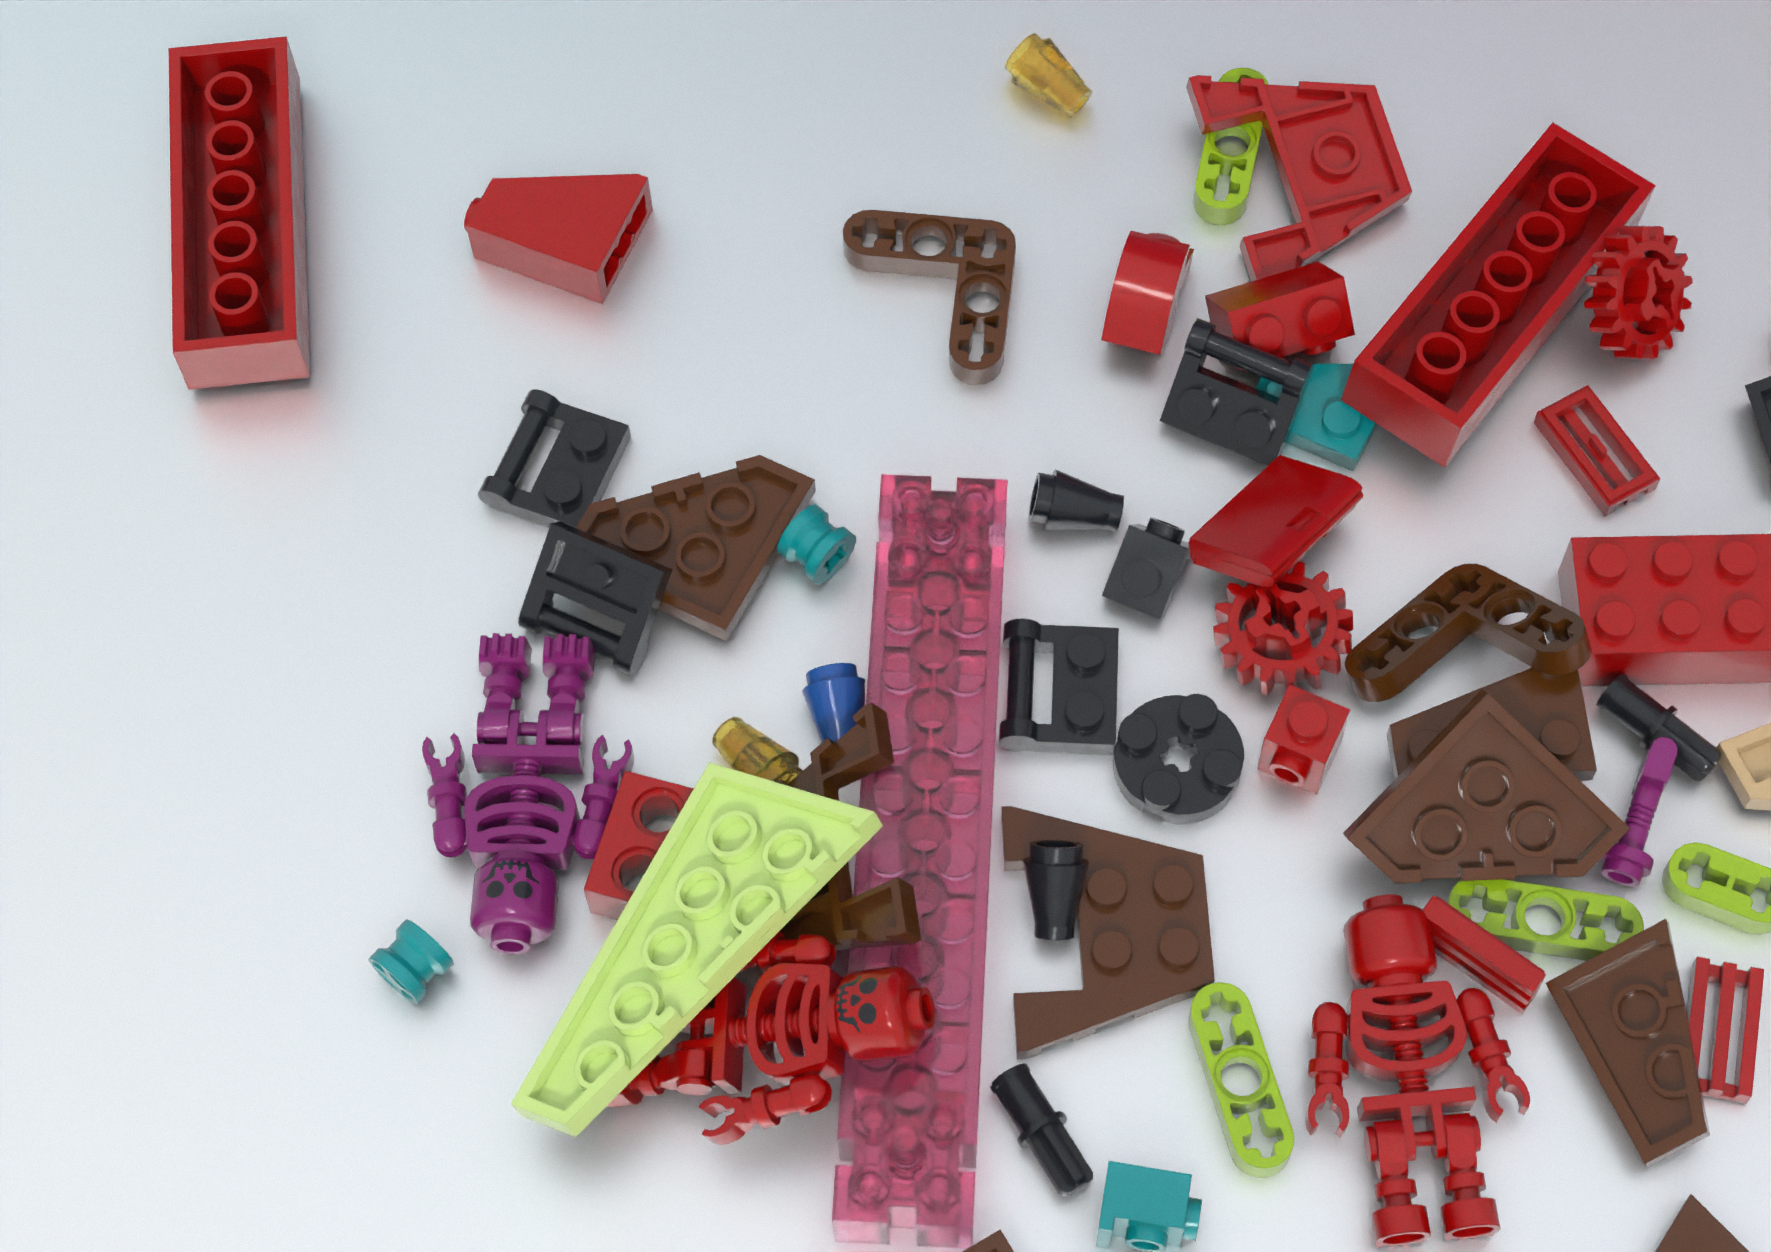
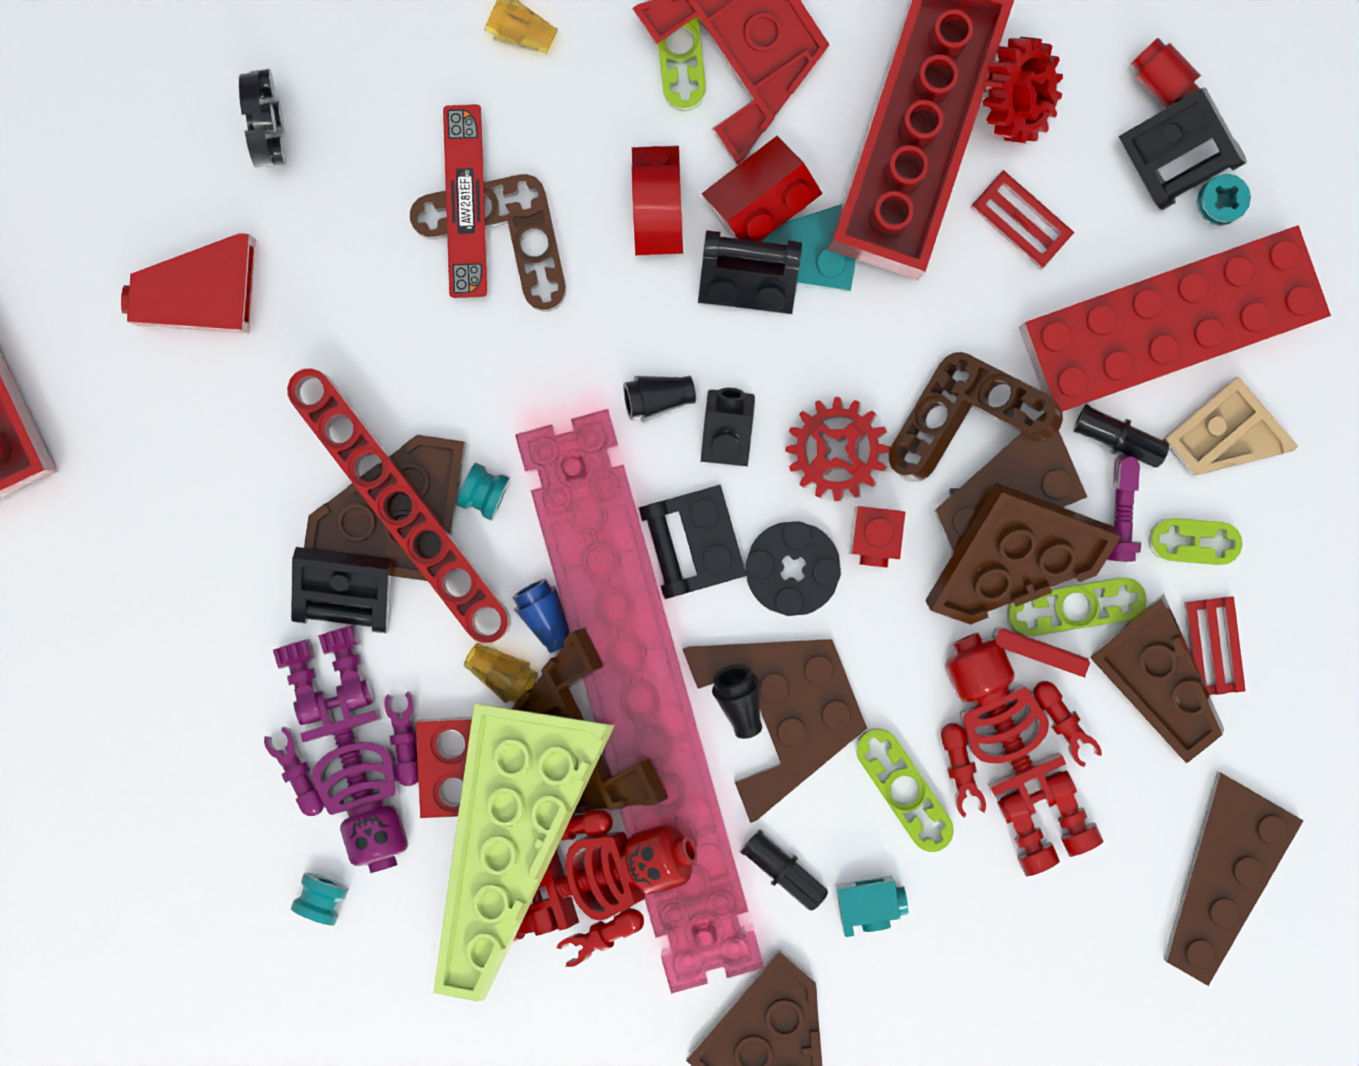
camera: 15 degrees left, 25 degrees up
black plate [478,389,631,528] -> none
red piece [1188,455,1363,588] -> none
none -> black plate [239,69,286,168]
none -> red beam [287,368,511,643]
none -> sticker [443,104,487,298]

